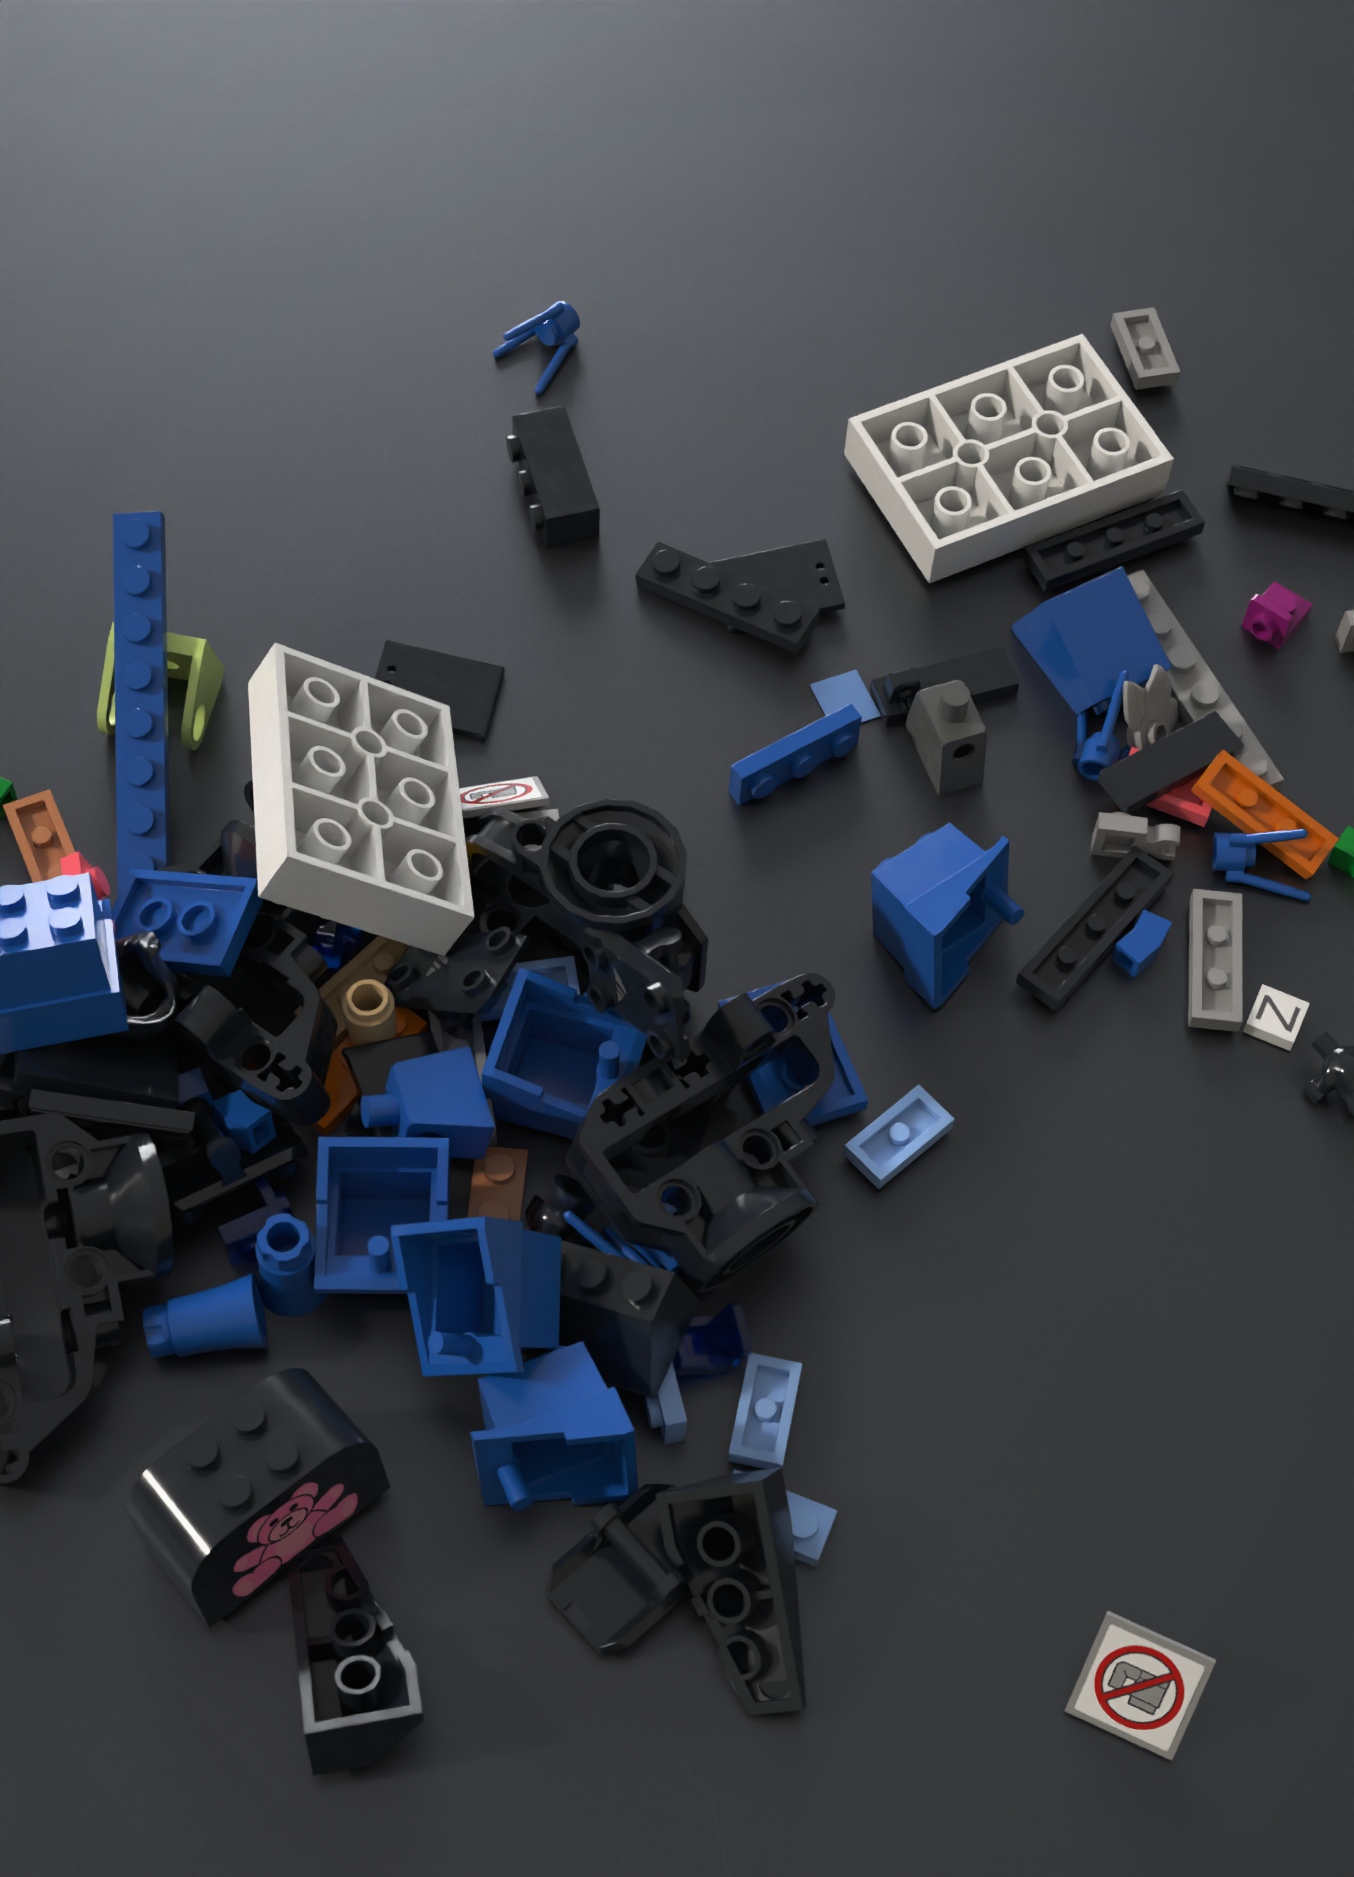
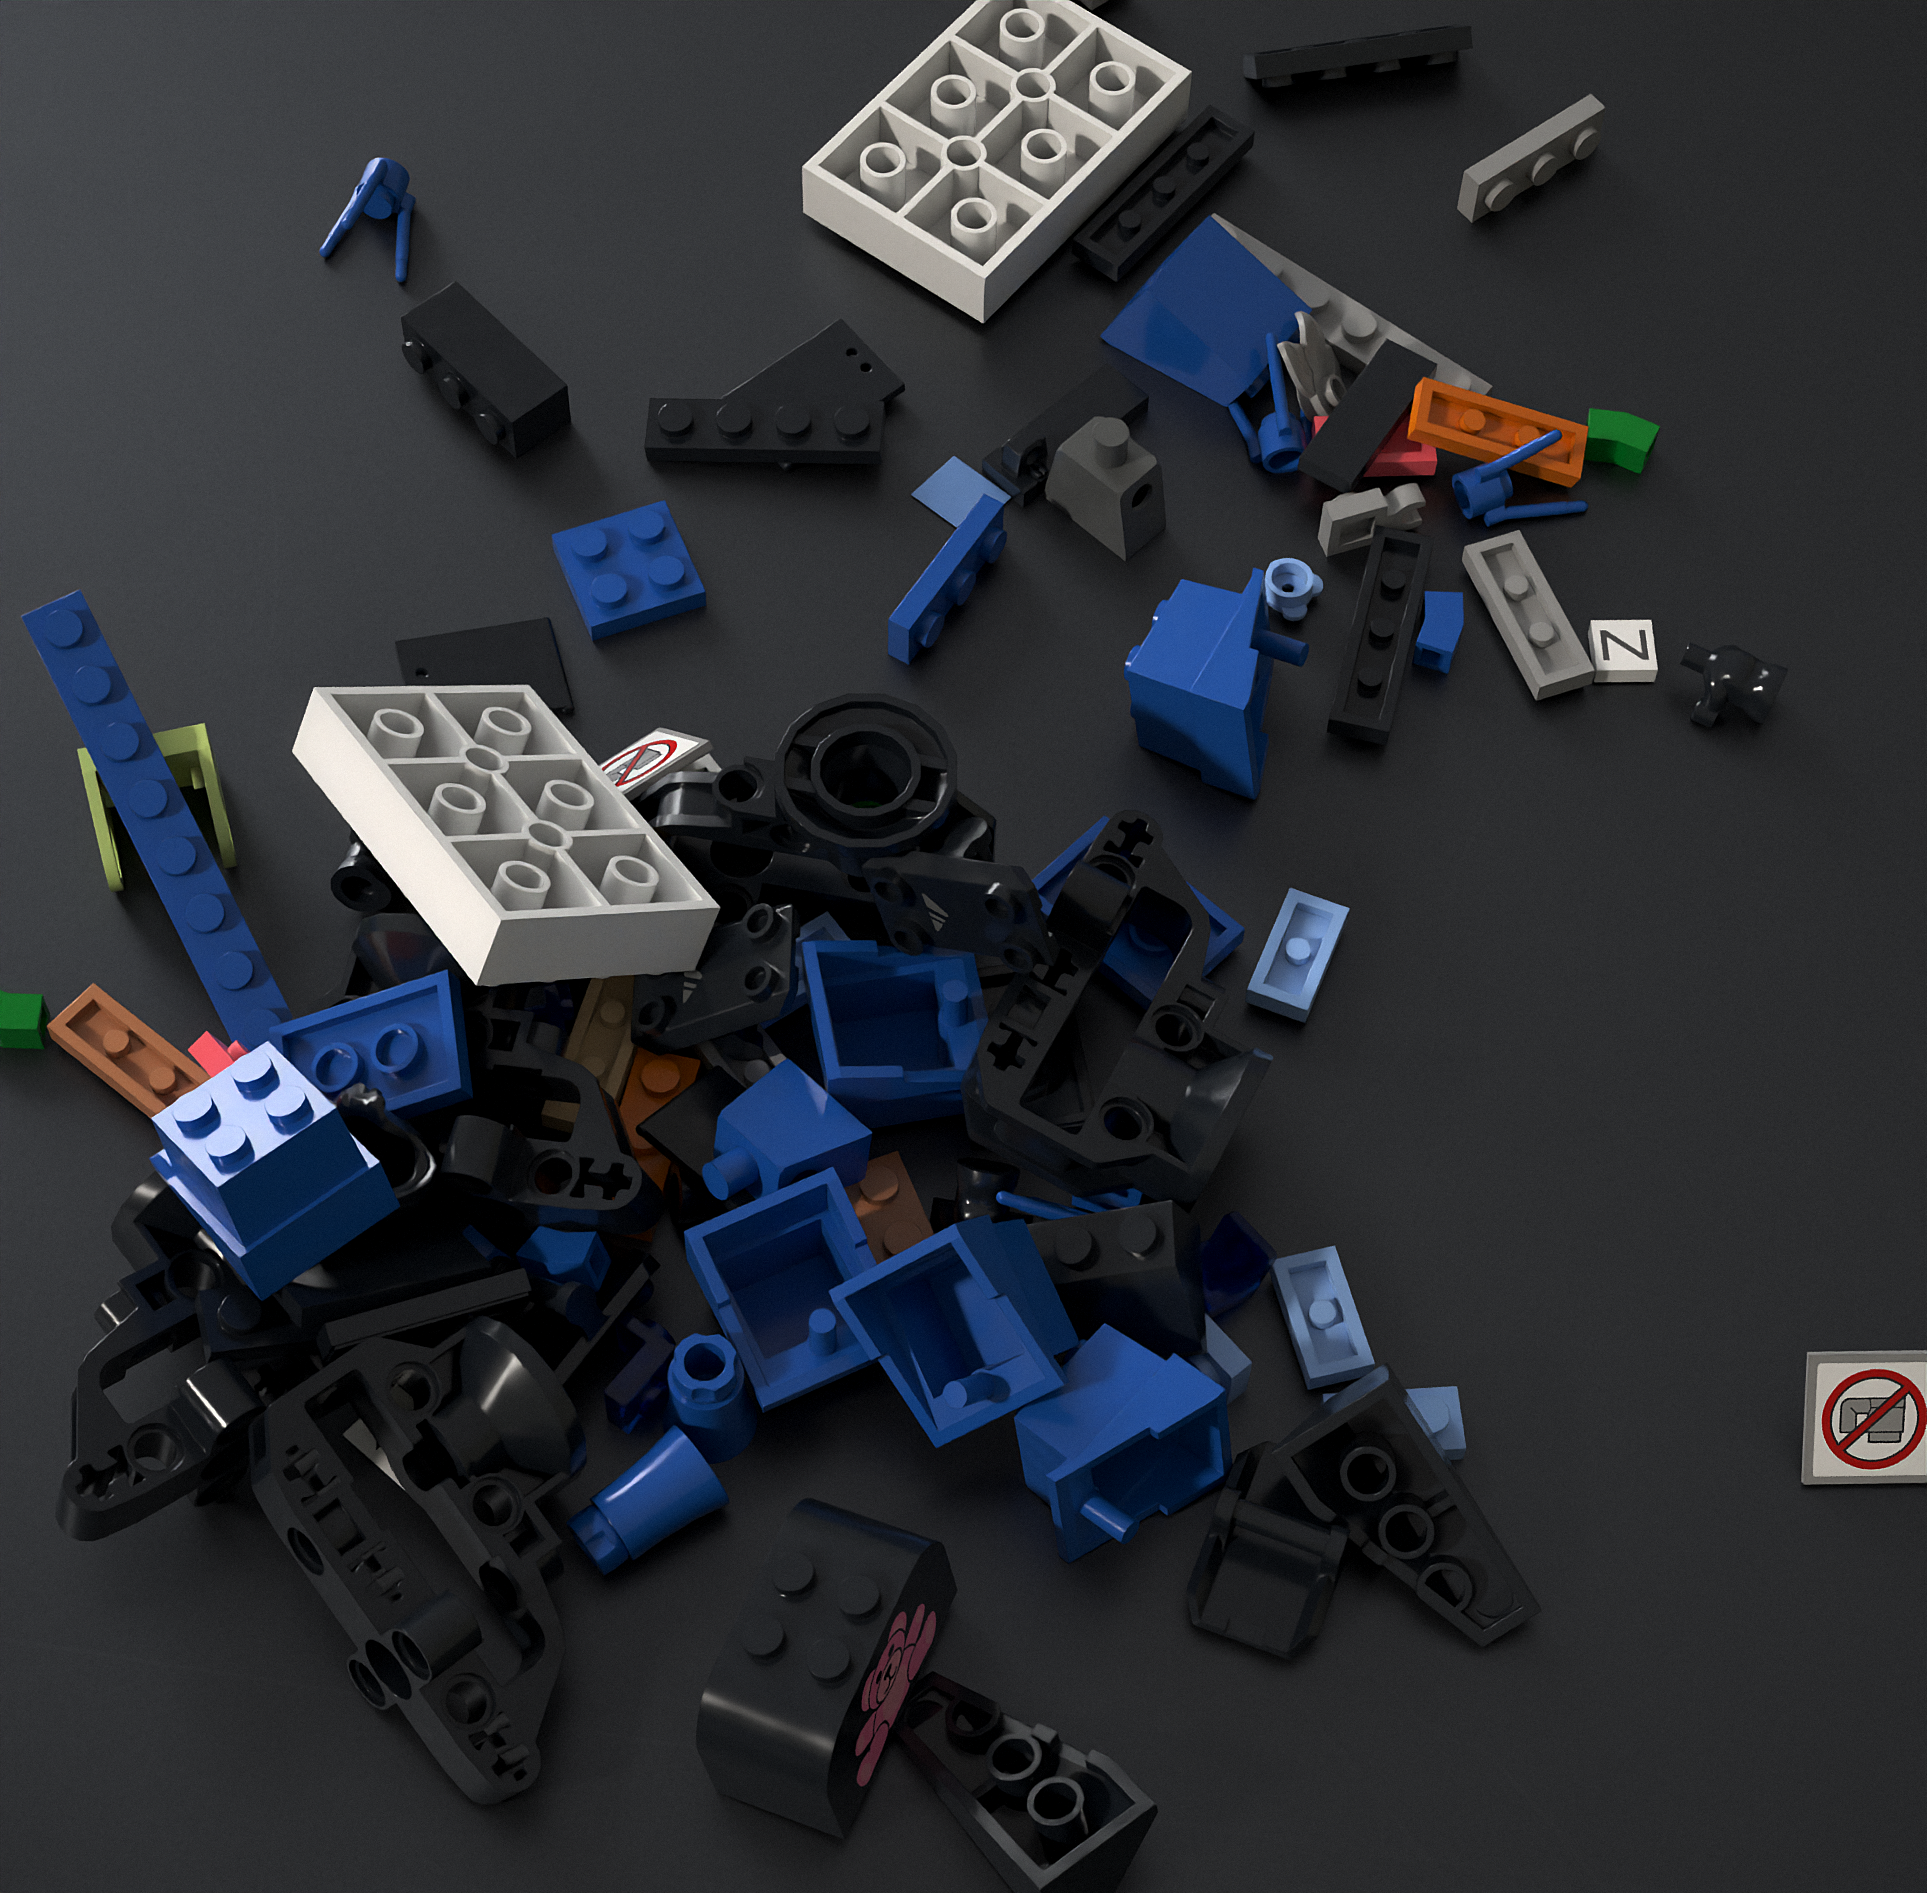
camera: 25 degrees left, 0 degrees up
tan brick [342,979,397,1046] -> none
magenta bracket [1241,581,1313,650] -> none
none -> blue plate [552,500,706,641]
none -> light blue plate [1265,558,1323,621]

